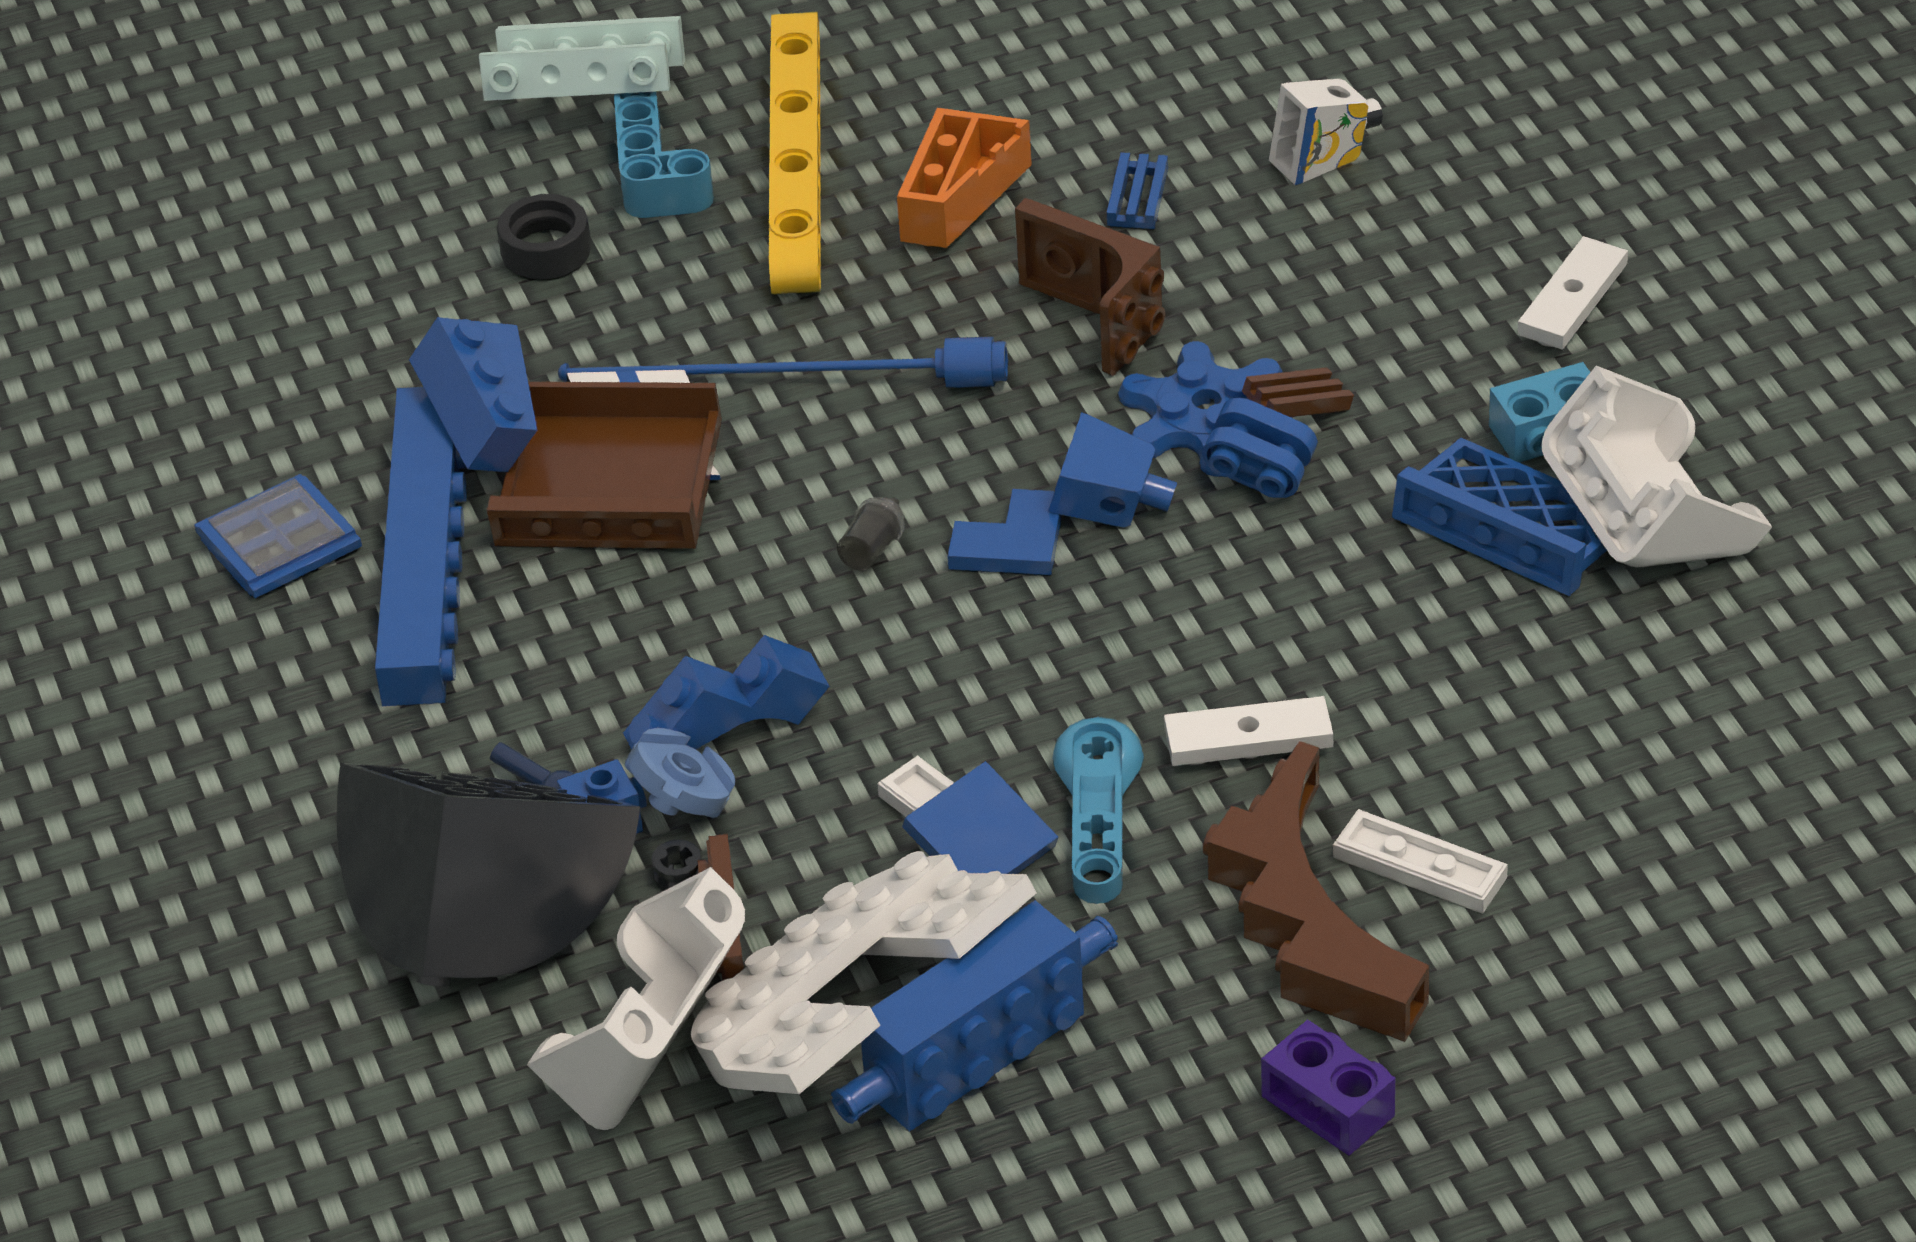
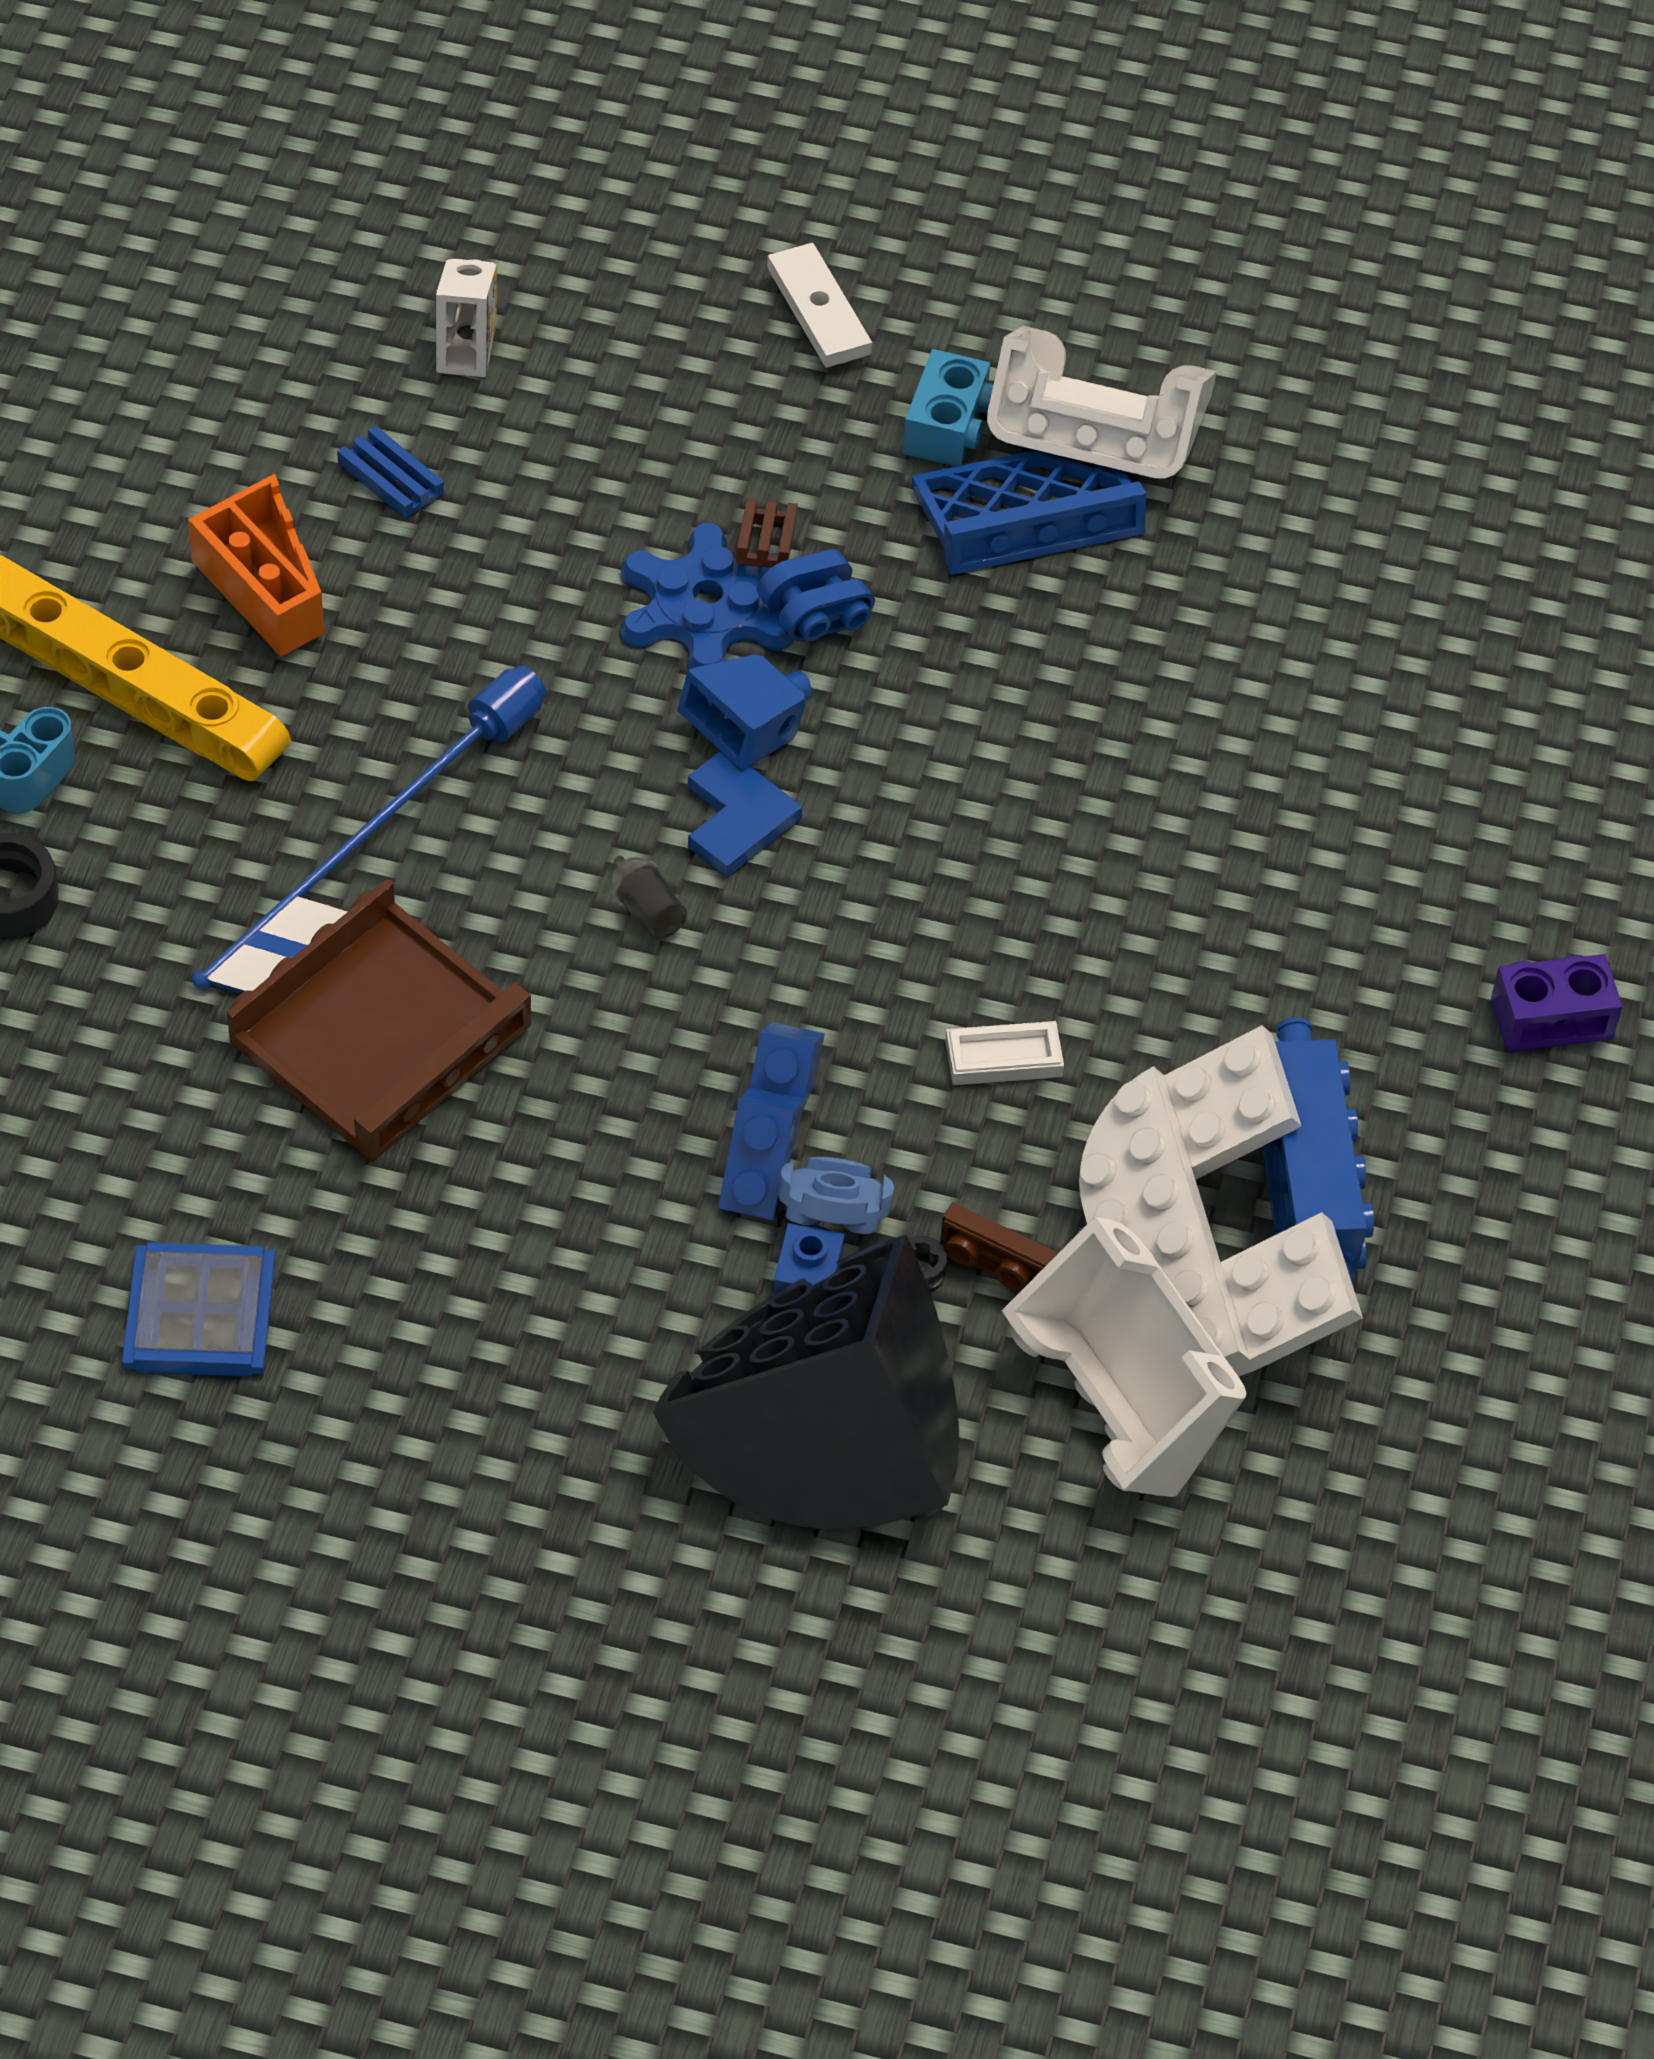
camera: 60 degrees left, 10 degrees up
blue brick [375,387,467,706] -> none
blue wedge [409,317,537,472] -> none
dark blue bar [490,742,574,788] -> none
blue tile [902,761,1059,874] -> none
reddish brown bracket [1015,197,1165,376] -> none
dark azure beam [1052,717,1144,904] -> none
white tile [1164,696,1333,766] -> none
reddish brown arch [1203,741,1429,1042] -> none
white tile [1333,809,1508,914] -> none

